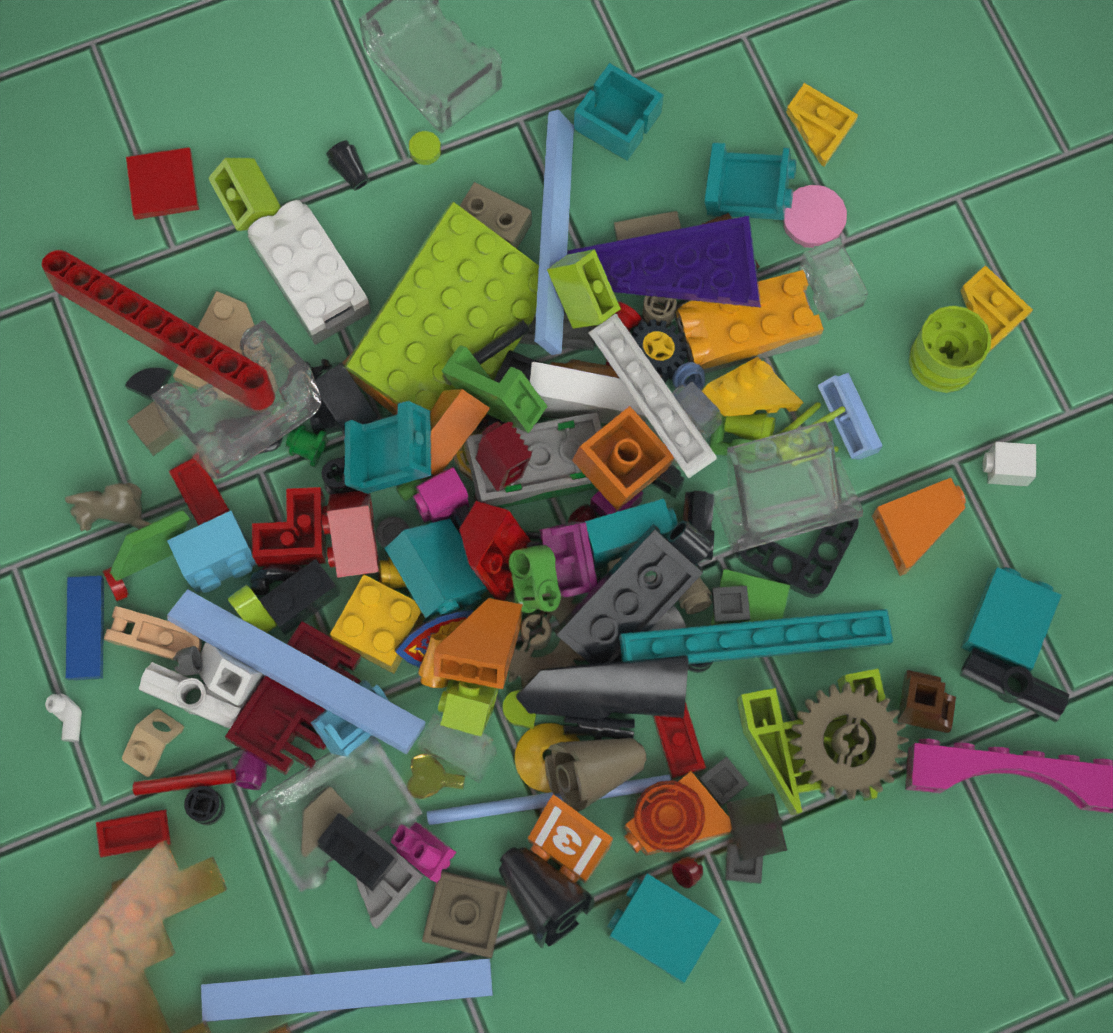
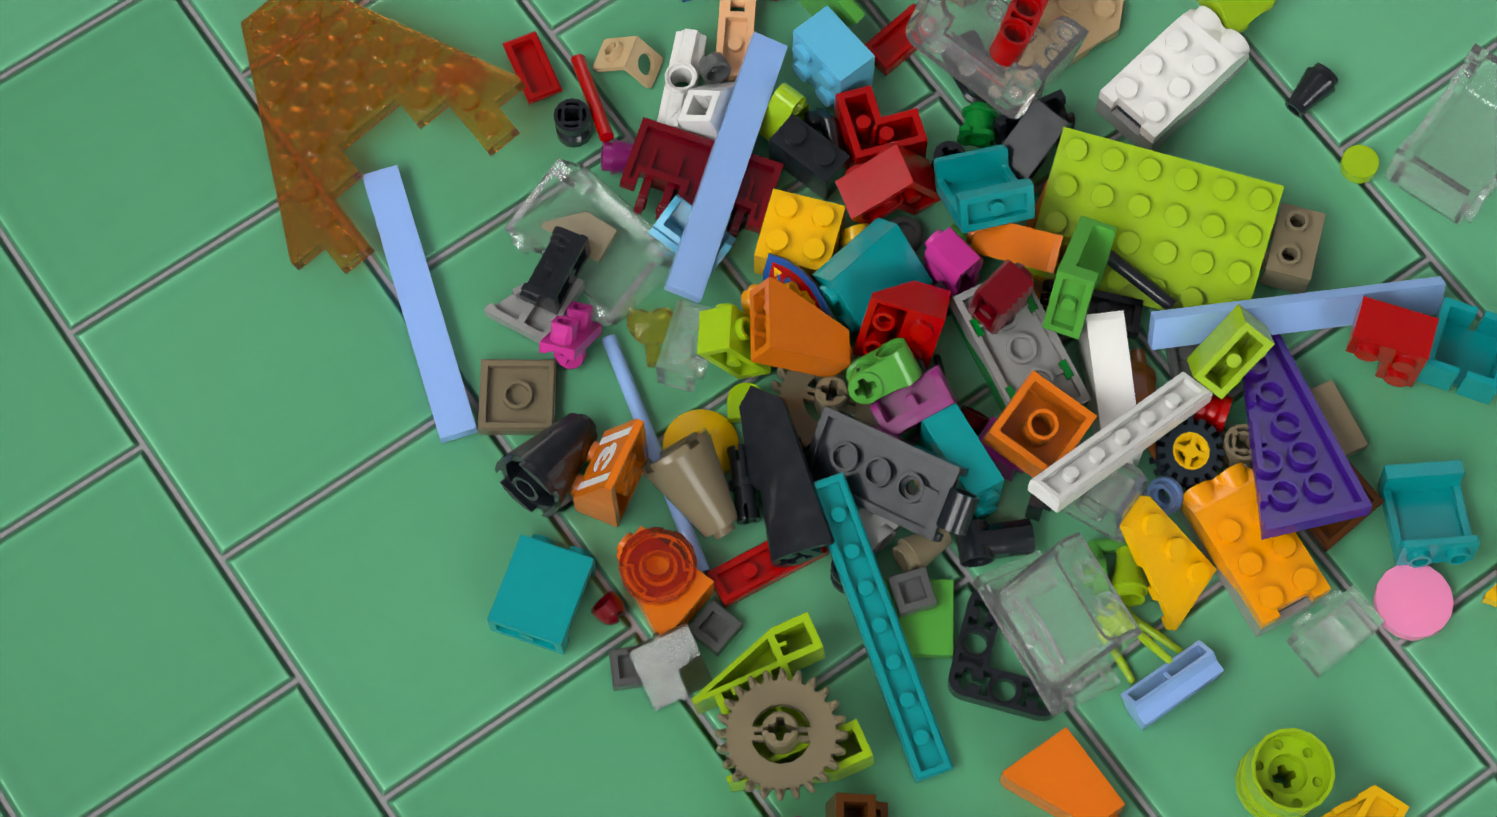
camera: 80 degrees right, 5 degrees down
none -> red brick [1345,296,1439,387]

